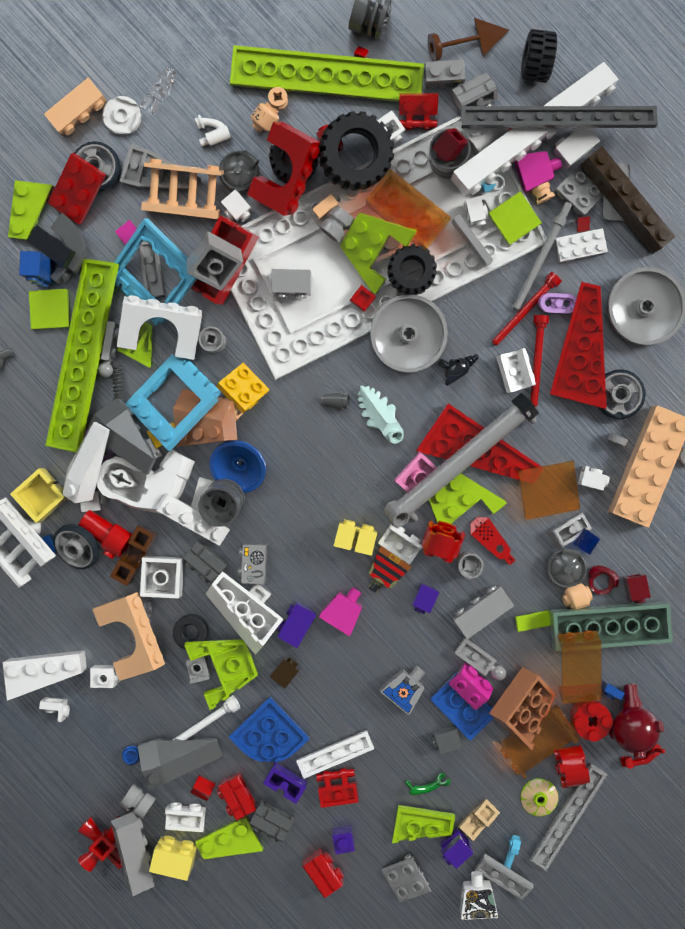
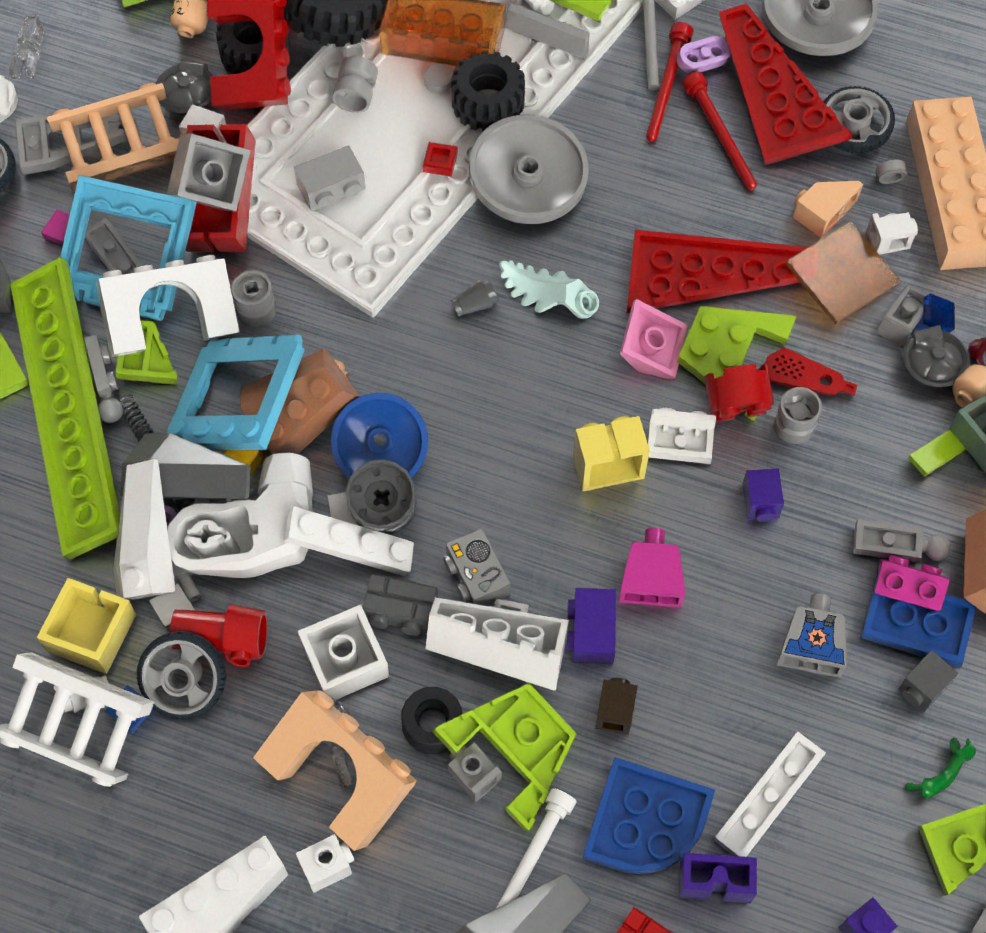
camera: 30 degrees left, 25 degrees down
reddish brown arch [110,525,158,586] -> none
white plant [195,115,231,147] -> none
yellow plate [216,363,270,414] -> none
light nougat piece [312,194,339,221] -> none
red plate [316,768,359,808] -> none
lime wing [339,213,417,294] -> none
torso [368,545,412,593] -> none
light grey piece [384,392,539,527] -> none
black piece [438,354,479,386] -> none
light grey brick [453,585,514,639] -> none
white bracket [496,348,536,393] -> none
none -> light nougat slope [793,181,863,238]

